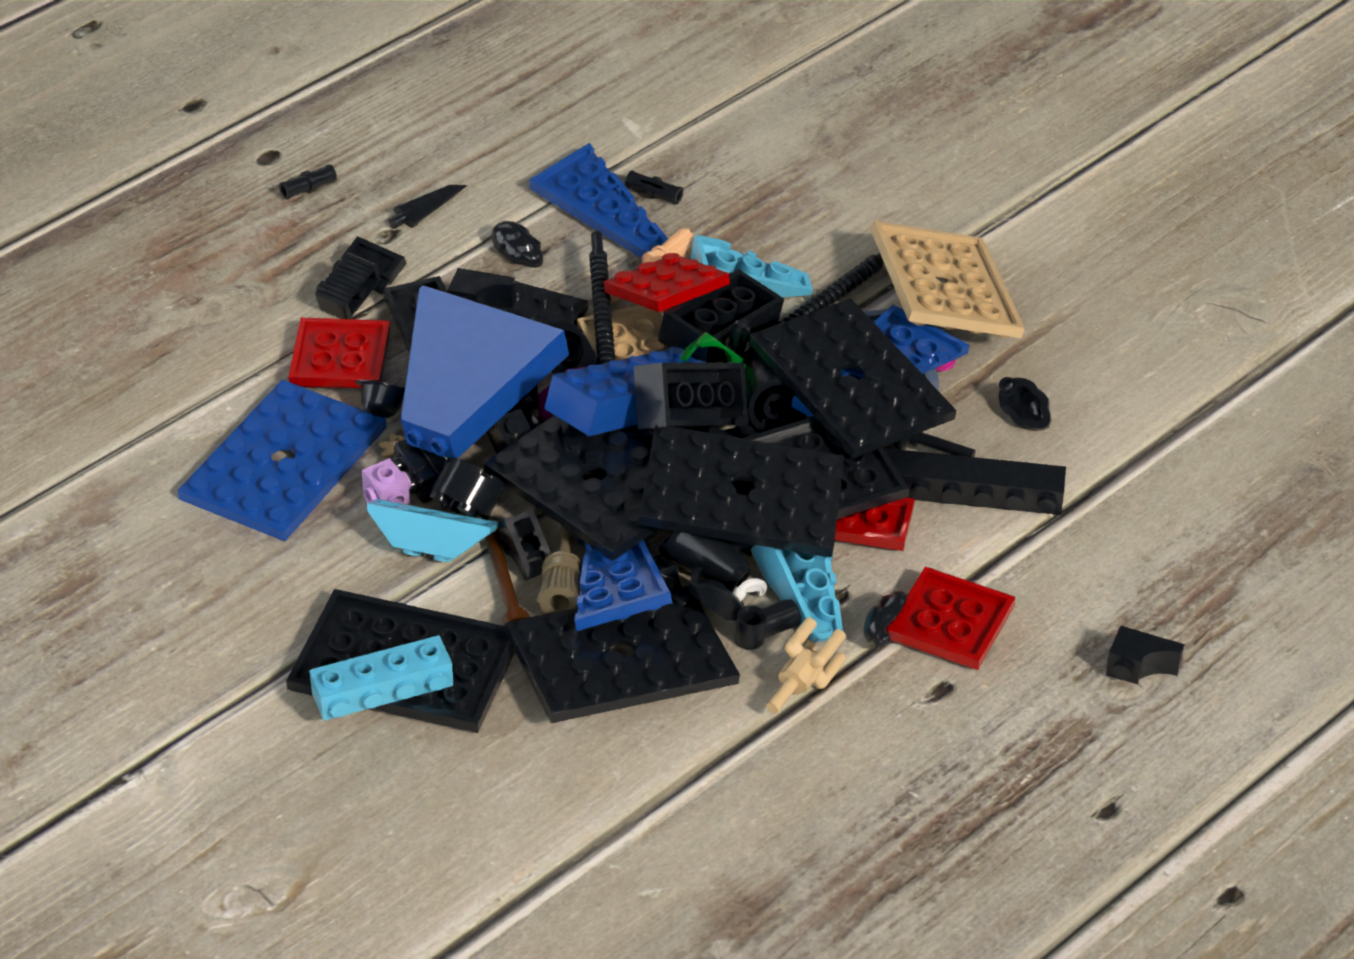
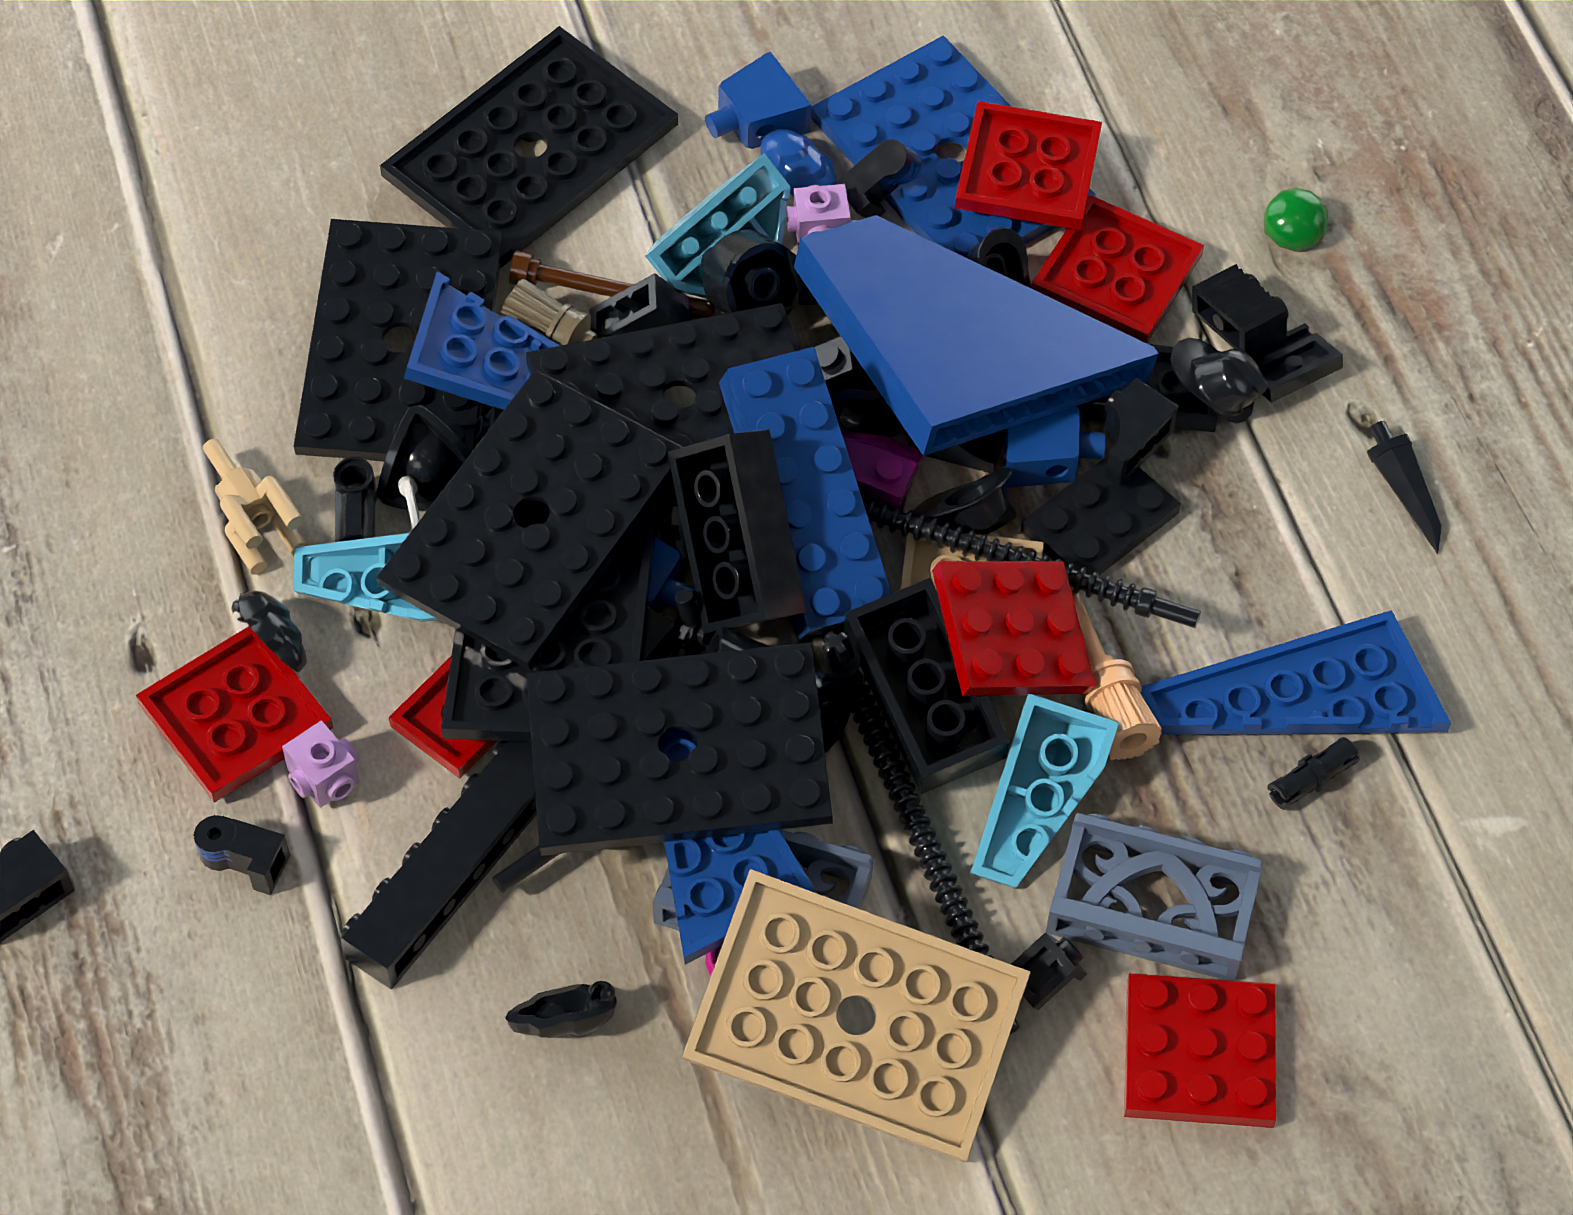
camera: 115 degrees right, 15 degrees up
black pin [279,164,337,200] -> none
medium azure brick [309,635,453,721] -> none
black arm [491,221,543,268] -> none
green helmet [680,332,746,369] -> none
none -> black leg [193,815,291,895]
none -> lavender brick [282,720,359,808]
none -> blue torso [705,51,811,149]
none -> blue arm [760,129,837,196]
none -> black leg [835,139,921,218]
none -> red plate [955,101,1102,230]
none -> black bracket [1011,932,1087,1010]
none -> sand blue fence [1046,813,1263,981]
none -> red plate [1124,973,1276,1128]
none -> black piece [1170,337,1268,424]
none -> green hair [1264,187,1328,252]

